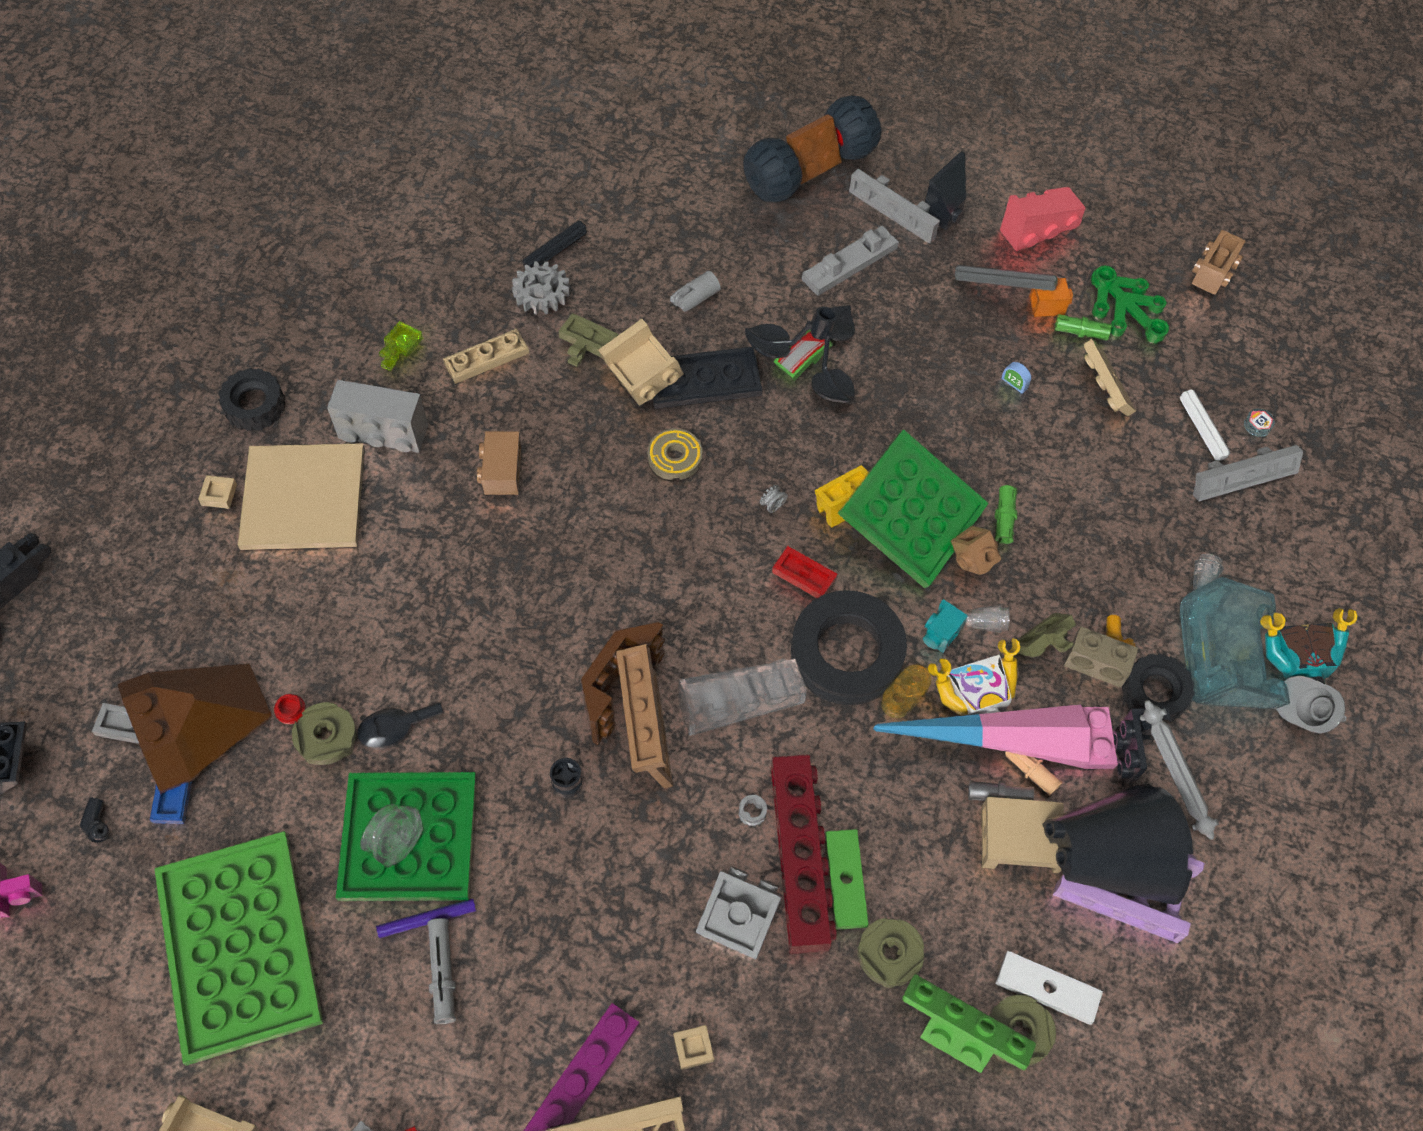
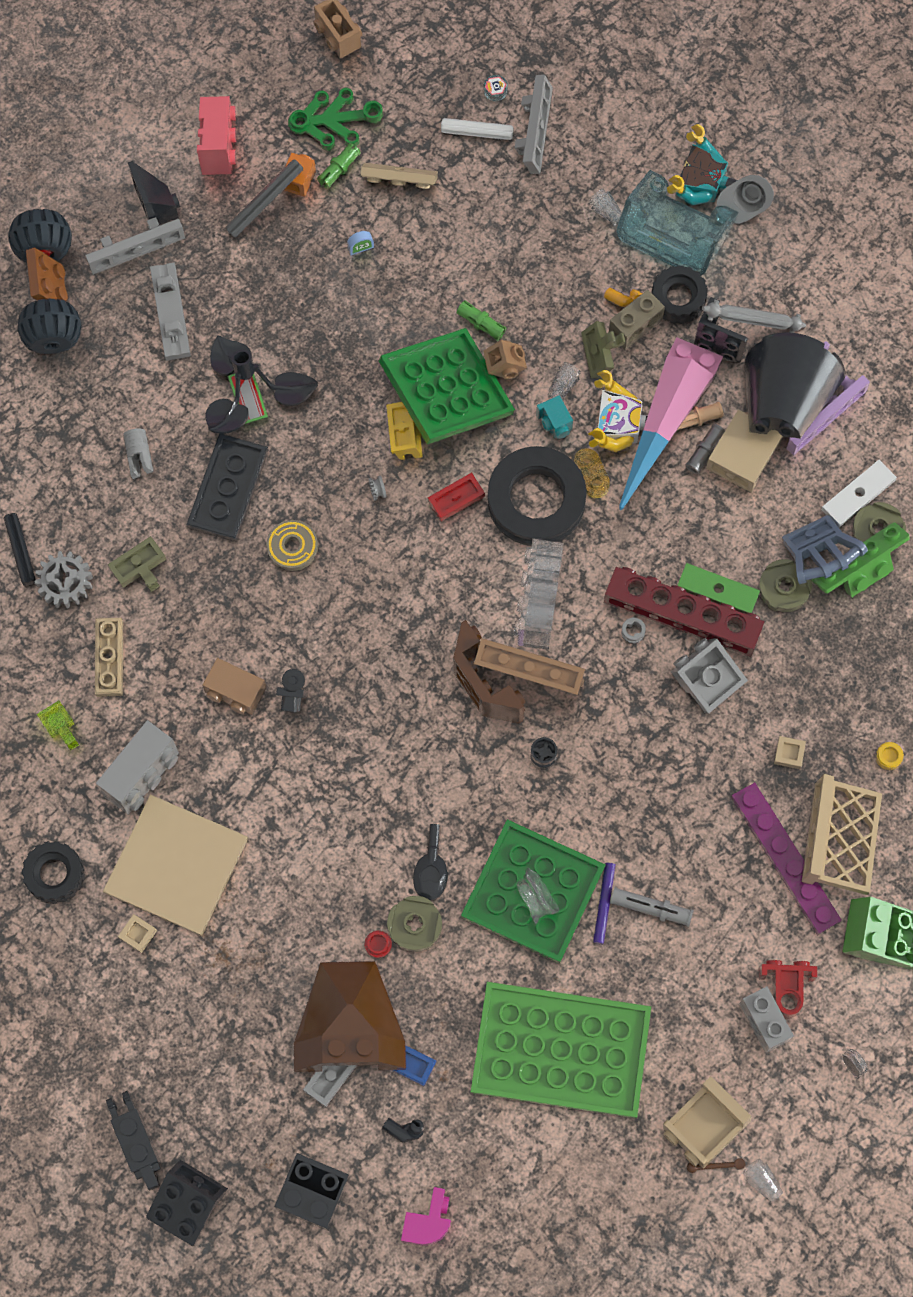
camera: 60 degrees left, 10 degrees up
tan panel [598,319,684,406] -> none
none -> black hips [276,669,308,712]
none -> sand blue plate [782,515,868,584]

